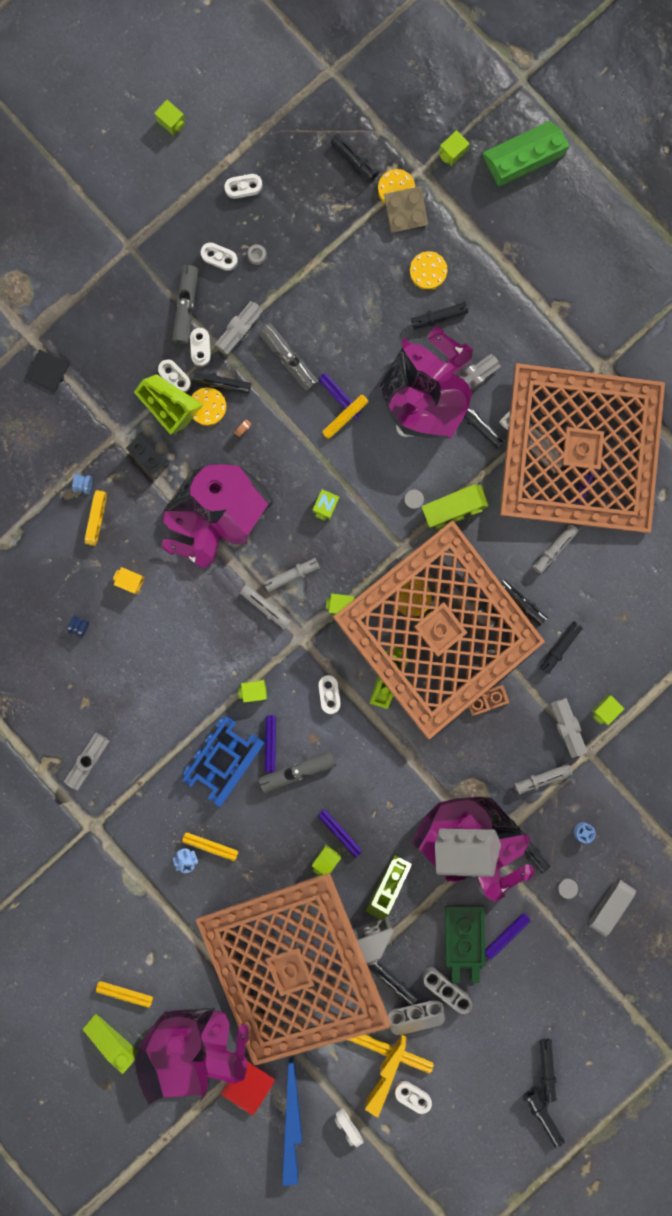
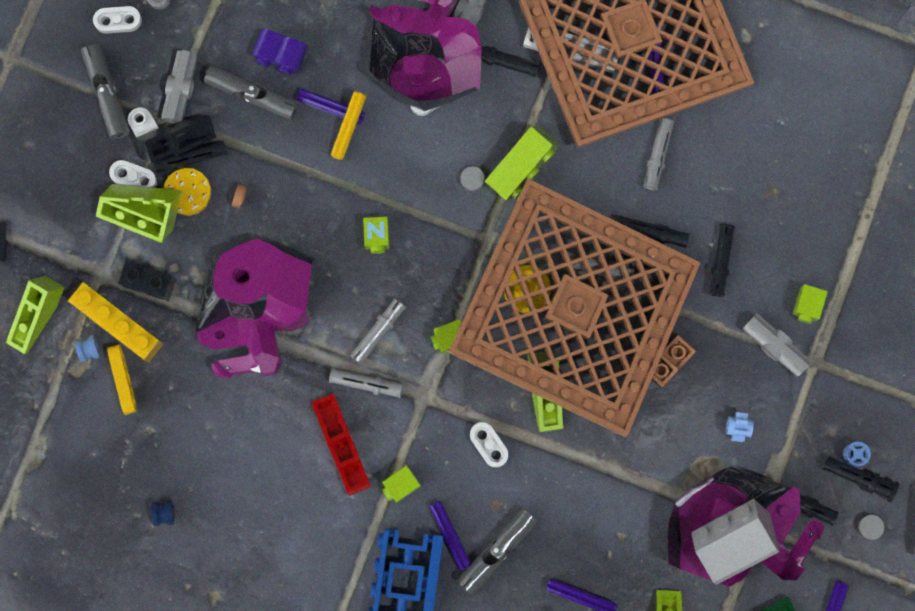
camera: 20 degrees left, 5 degrees down
yellow brick [113,567,145,595] -> none
light grey pin [514,763,573,795] -> none
none -> lime slope [6,276,64,354]
none -> yellow arch [68,282,163,363]
none -> black slope [136,115,216,163]
none -> dark purple brick [252,28,308,76]
none -> red slope [311,393,371,496]
none -> light blue gear [726,411,754,442]
none -> black pin [823,456,899,503]

